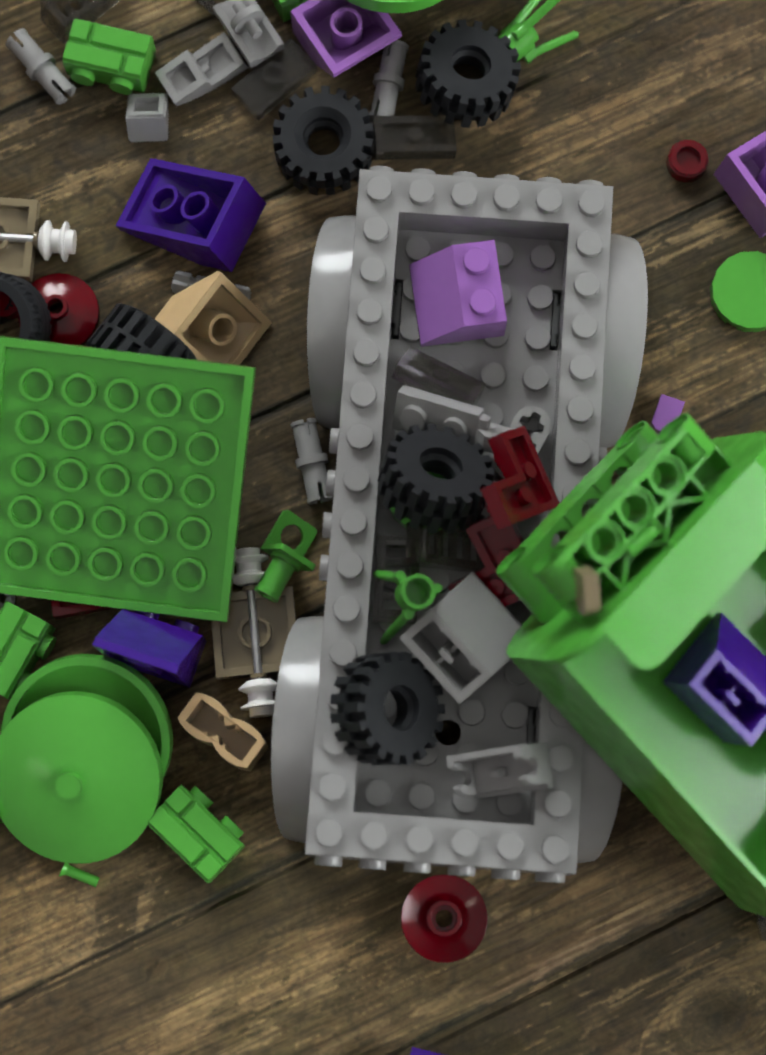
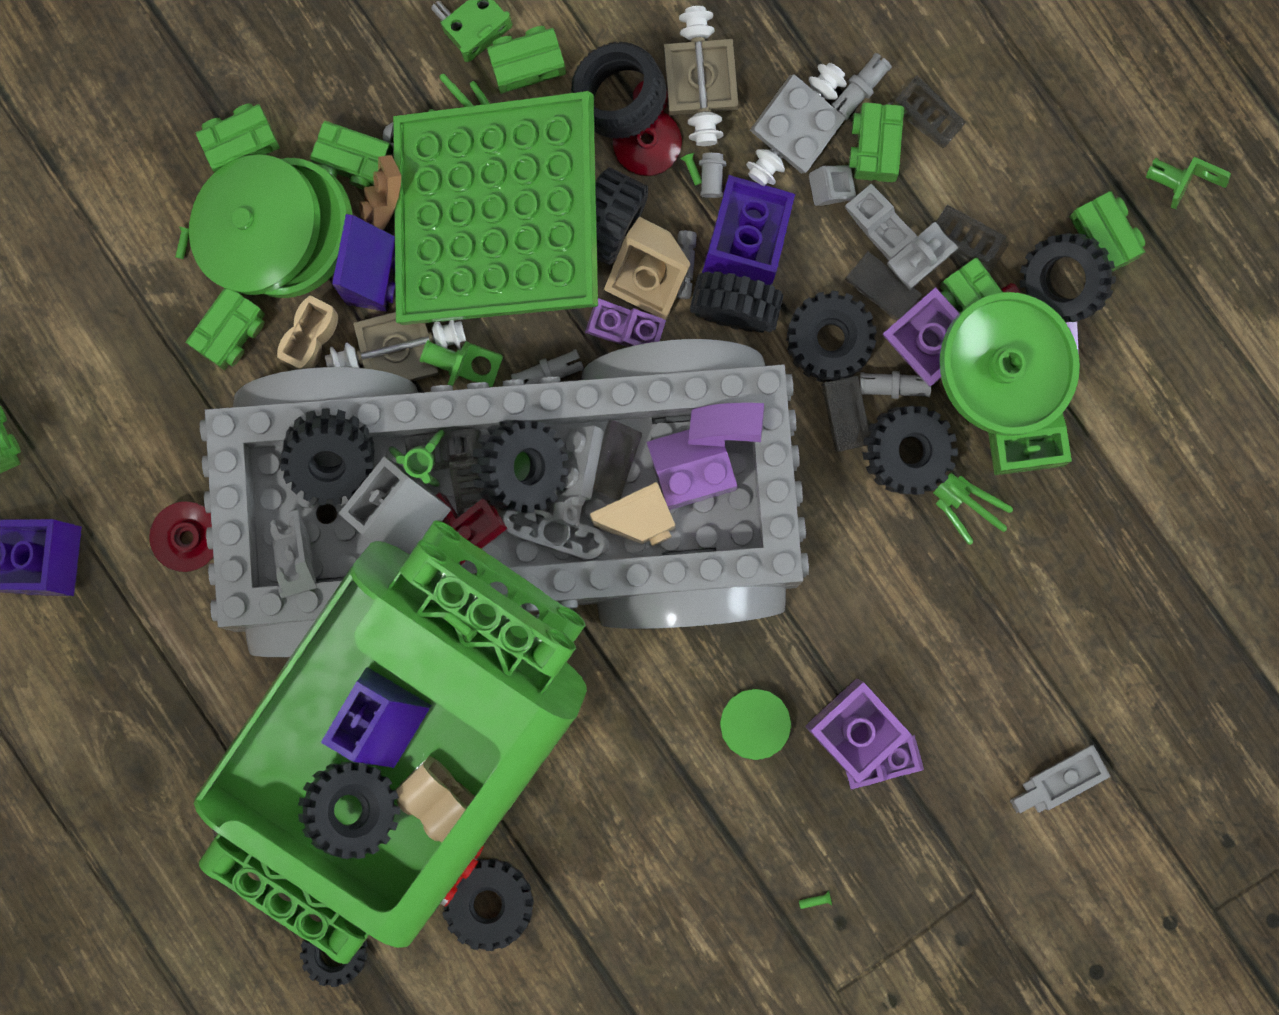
camera: 80 degrees right, 5 degrees up
dark red plate [480,426,559,530] -> none
dark tan piece [573,565,601,616] -> none
medium lavender piece [650,394,685,434] -> none
dark red tile [666,140,708,183] -> none
none -> medium nougat slope [359,155,401,230]
none -> medium lavender slope [585,298,666,347]
none -> tan slope [590,482,675,546]
none -> bright green piece [680,153,702,186]
none -> medium lavender slope [688,403,764,447]
none -> black tyre [690,272,784,333]
none -> light grey pin [699,153,726,198]
none -> light grey plate [747,63,847,186]

